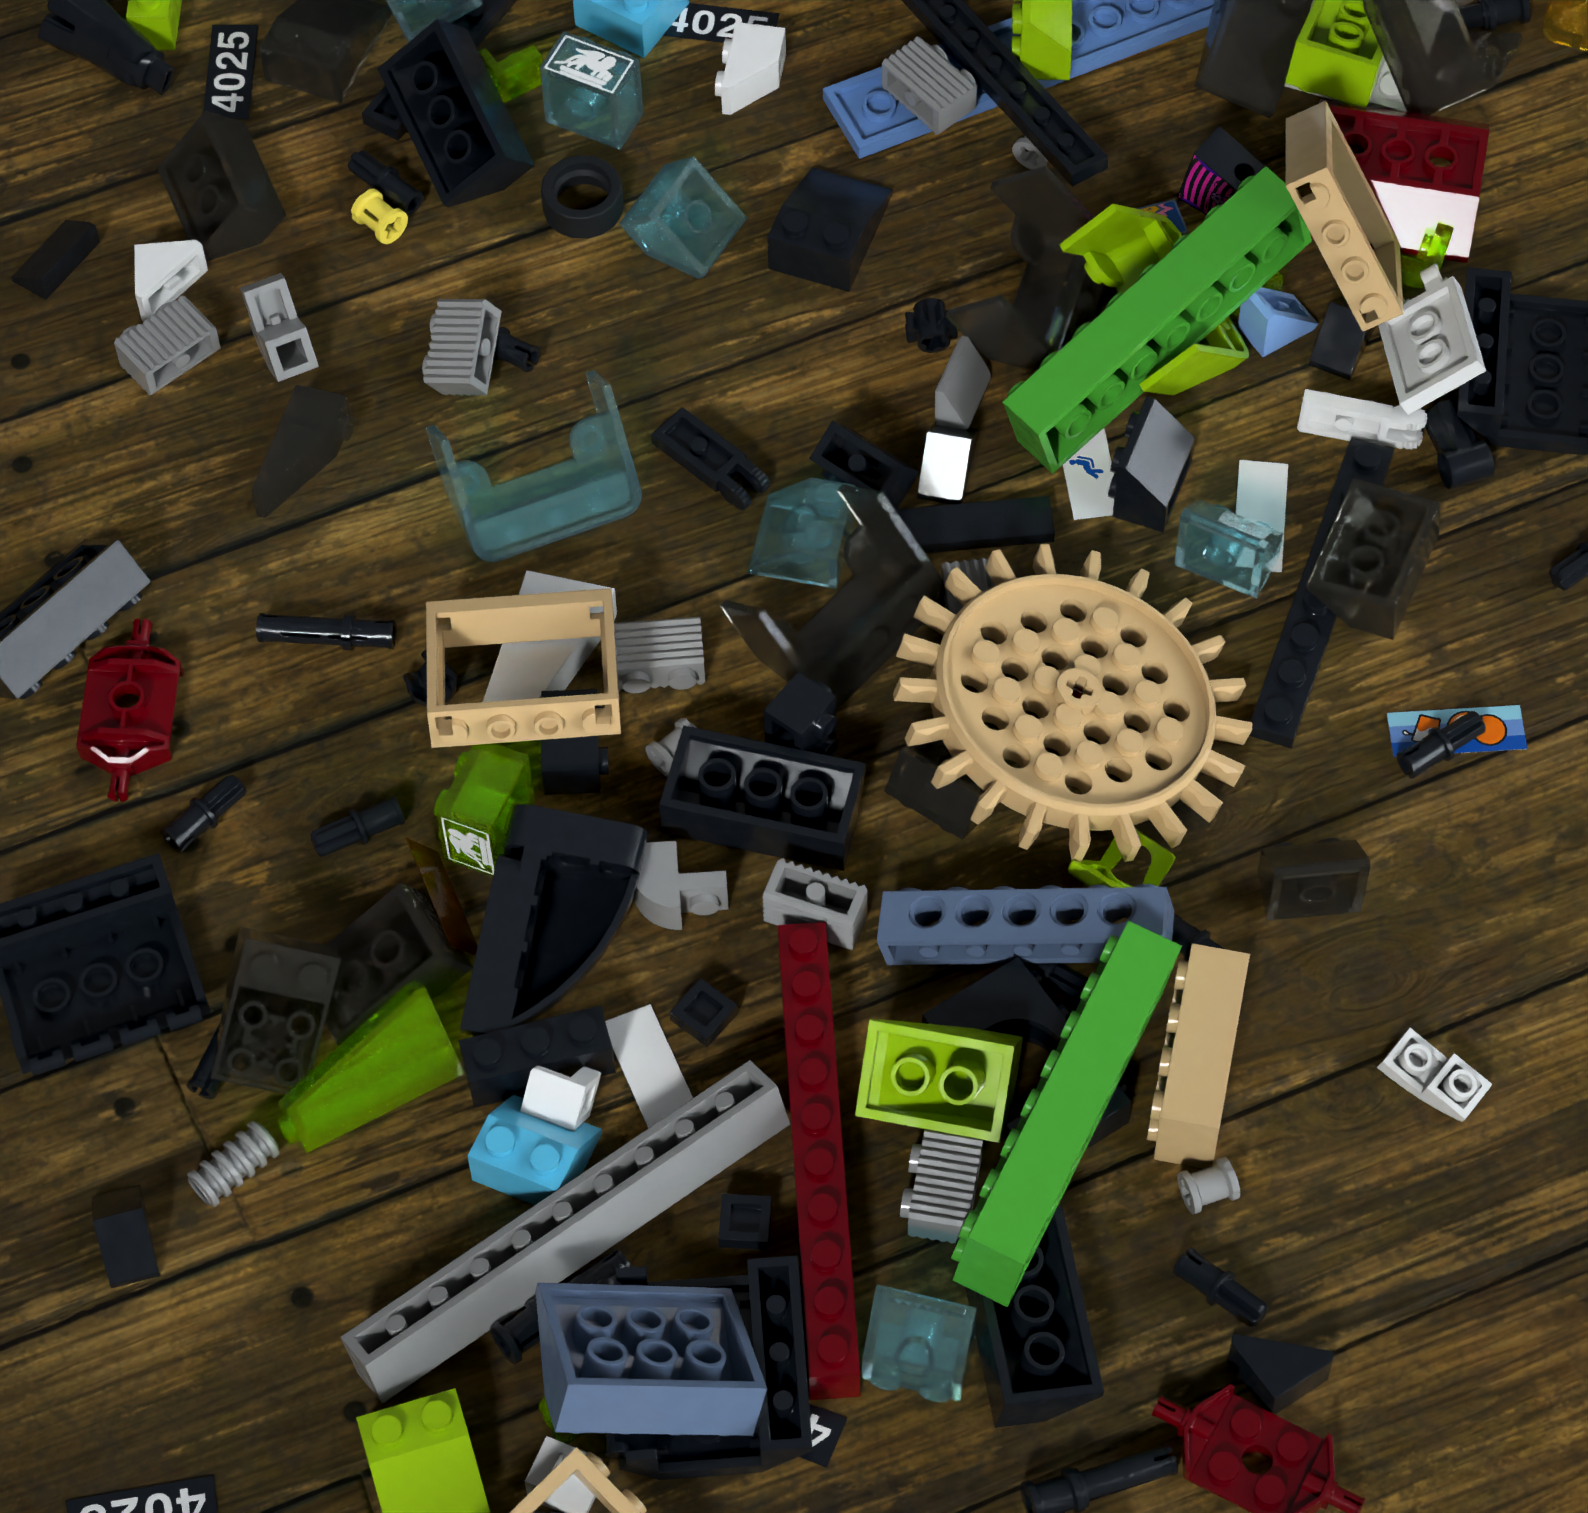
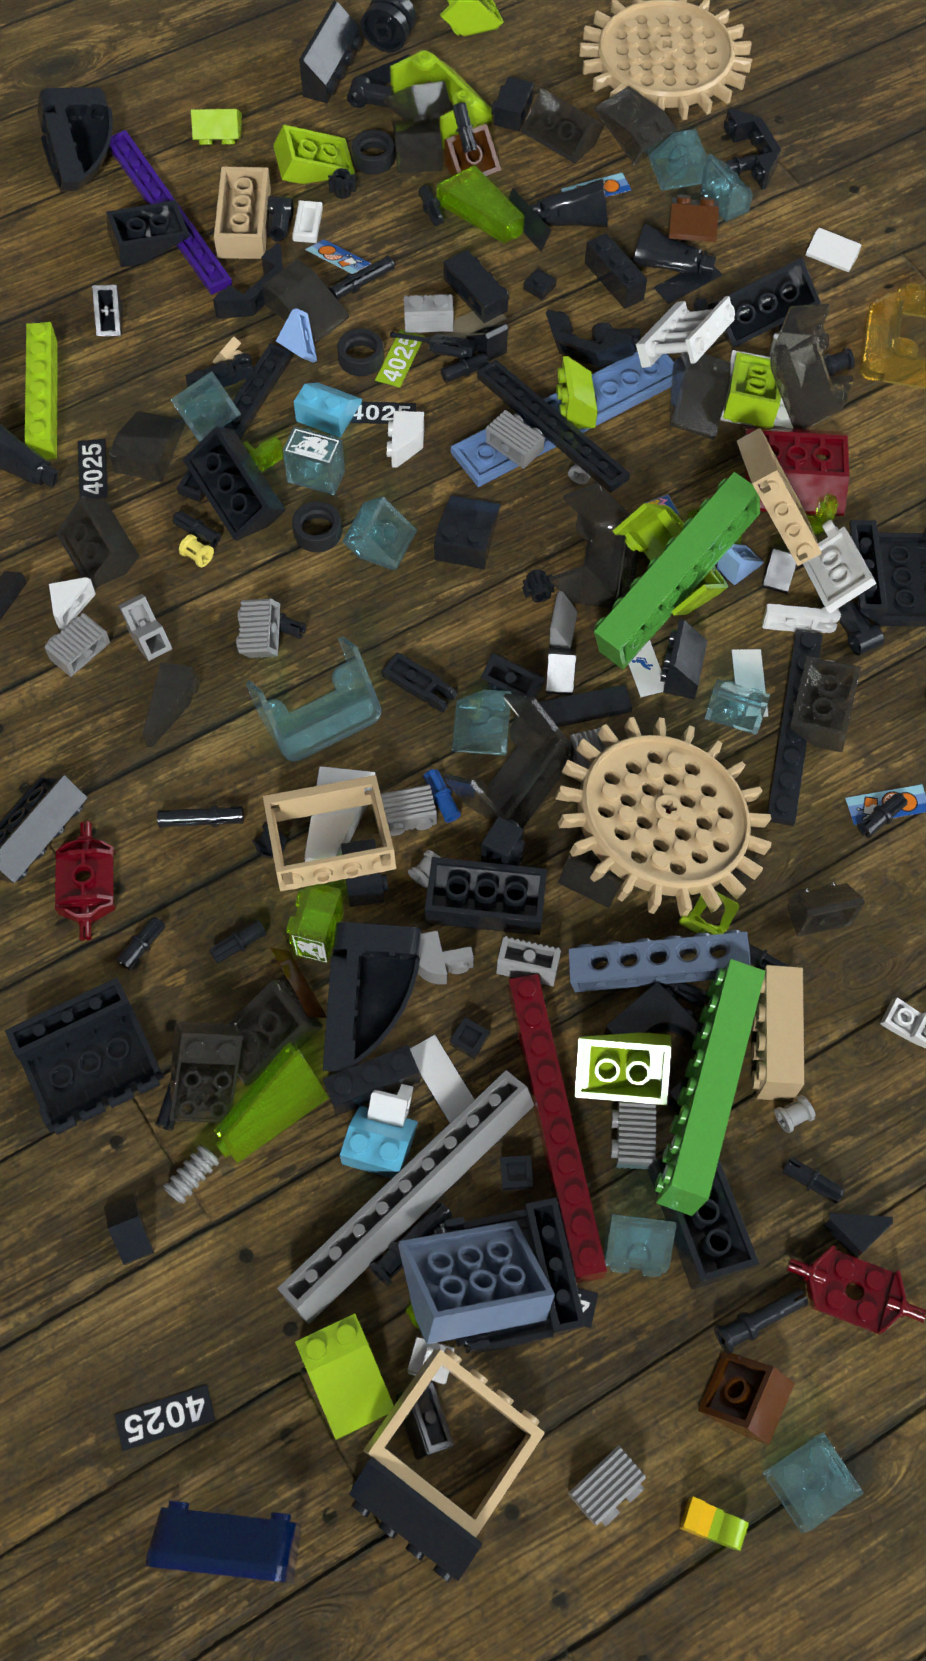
camera: 10 degrees left, 5 degrees up
black torso [1177,126,1265,215] -> none
none -> blue axle [423,769,461,823]

